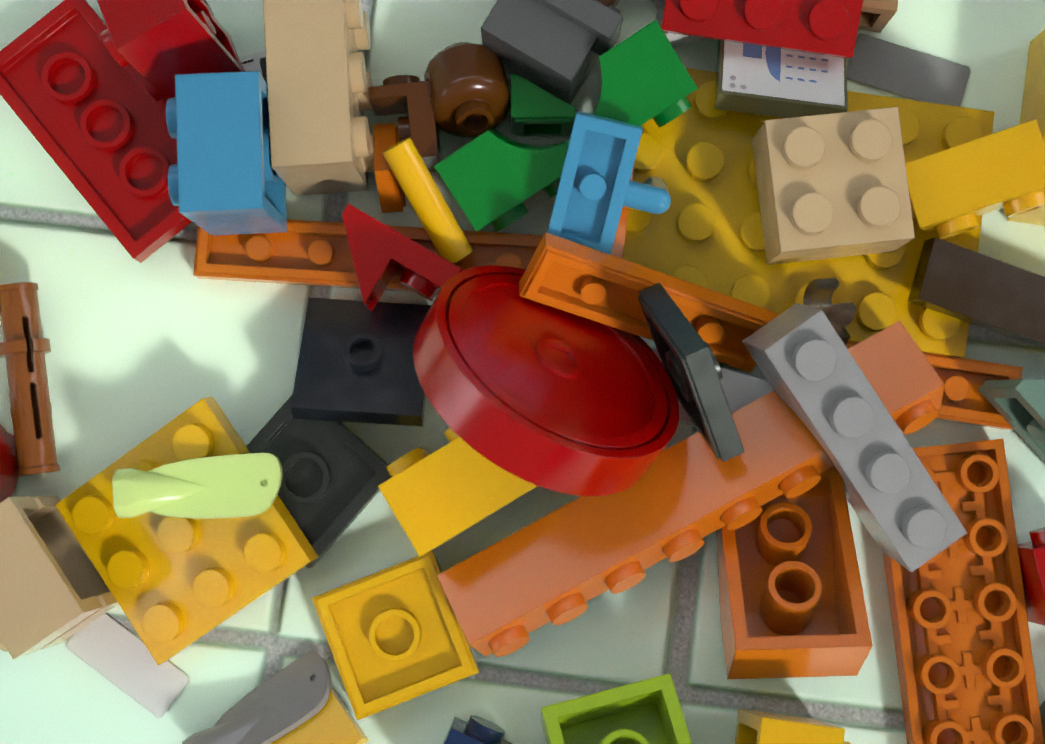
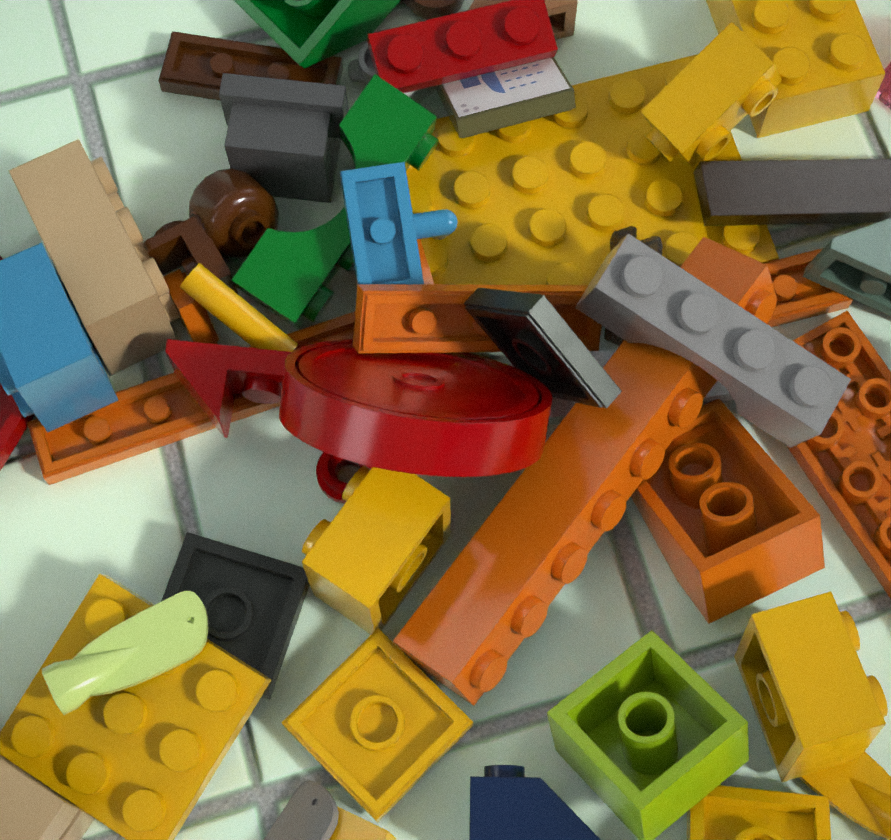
camera: 25 degrees left, 15 degrees down
black plate [290,297,432,427] -> none
green slope [511,74,575,136] -> none
tan brick [752,107,915,265] -> none
light grey sticker [847,34,971,107] -> none

